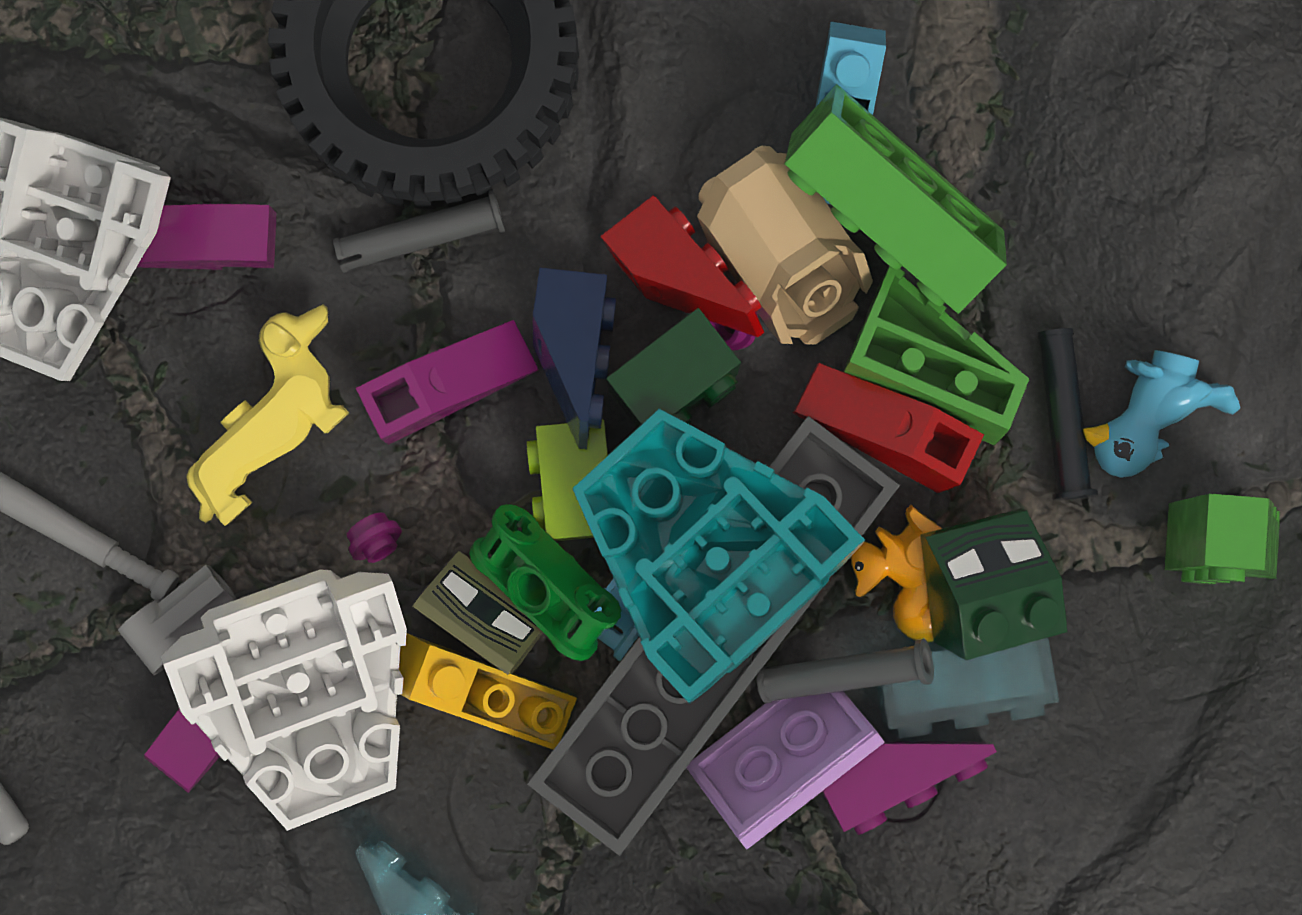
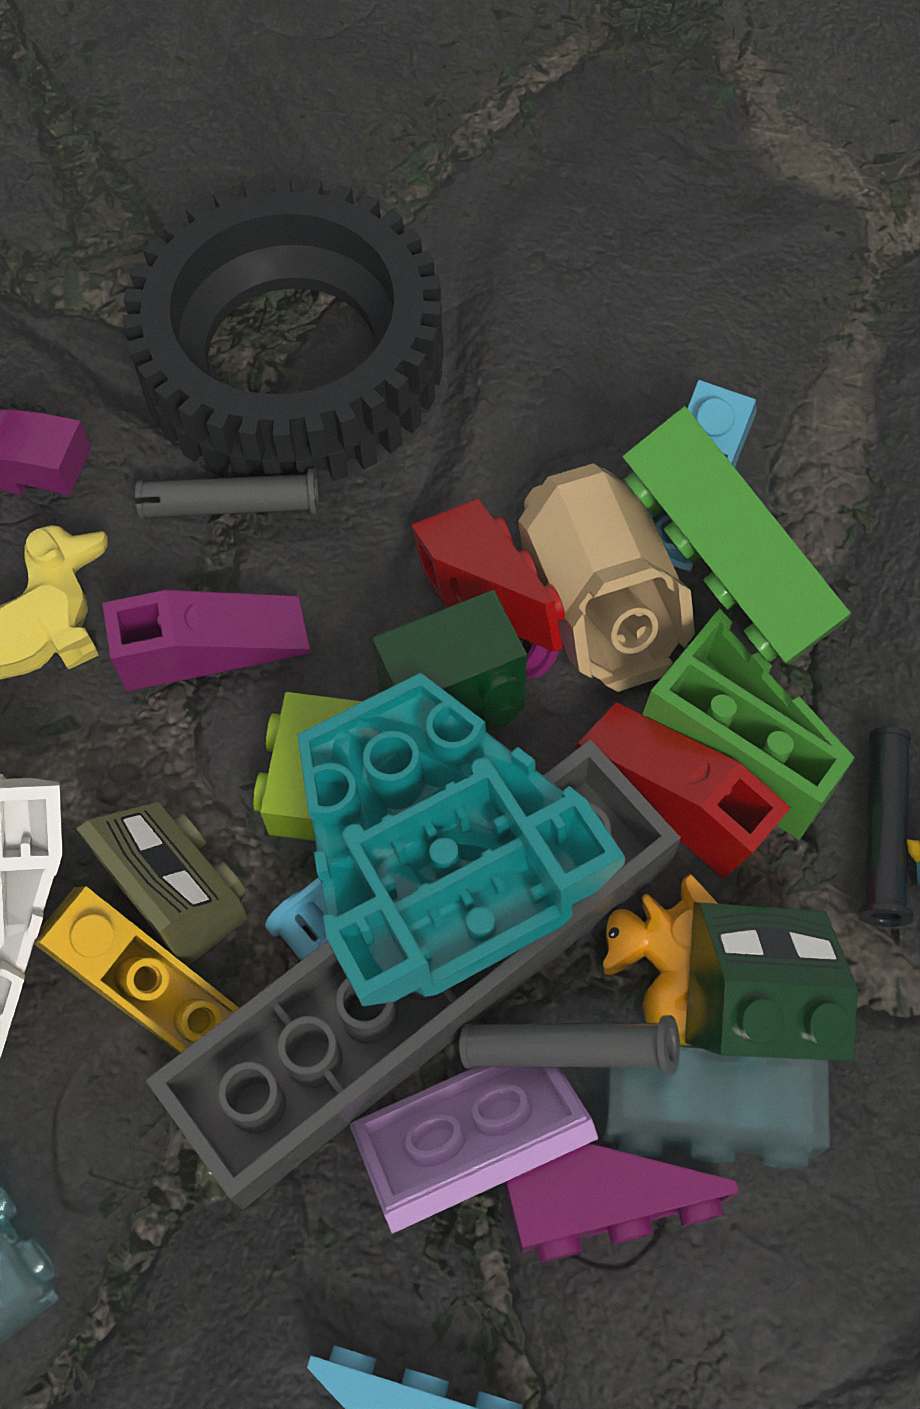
camera: 15 degrees right, 20 degrees down
magenta plate [346,512,402,563] -> none
green piece [469,504,622,661] -> none
dark blue slope [533,268,616,450] -> none

